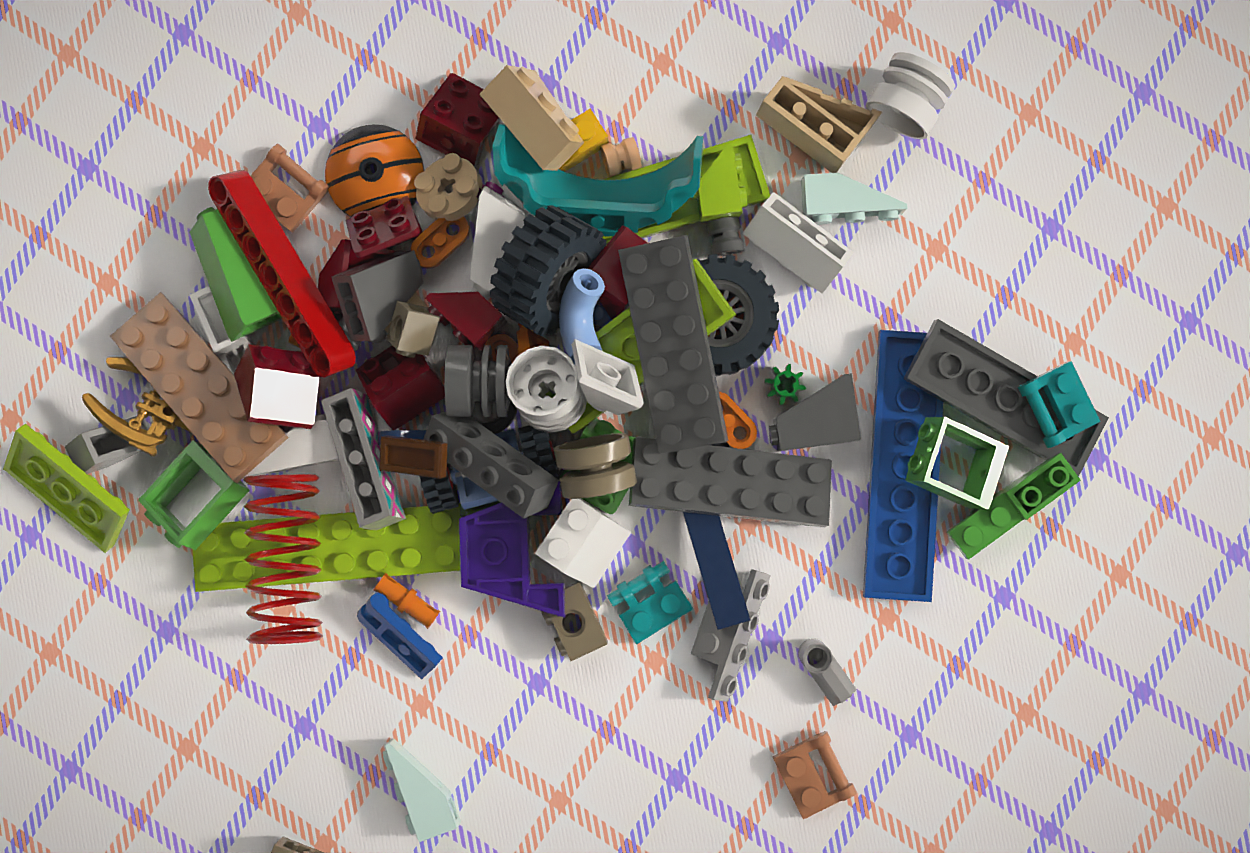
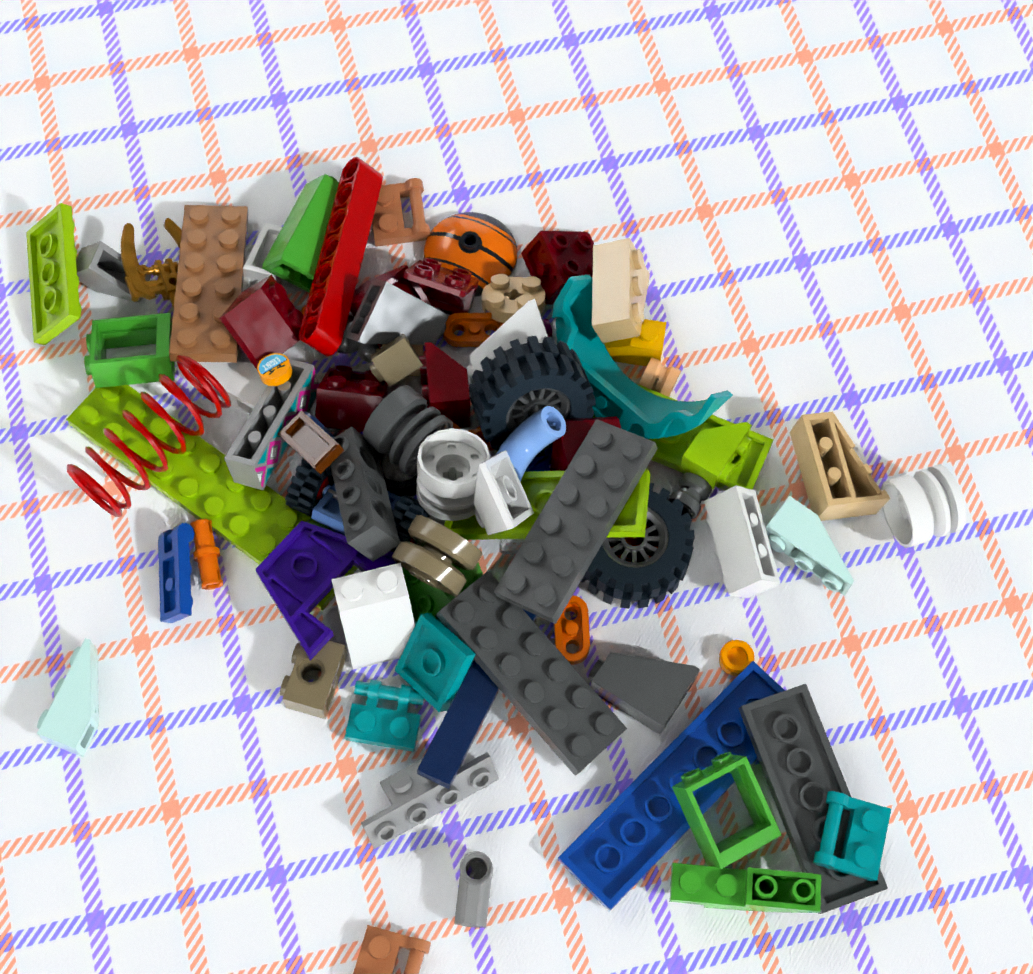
camera: 40 degrees right, 20 degrees down
green gear [764,364,806,406] -> none
none -> light orange tile [257,353,292,386]
none -> teal tile [395,613,476,712]
none -> light orange tile [719,640,754,676]

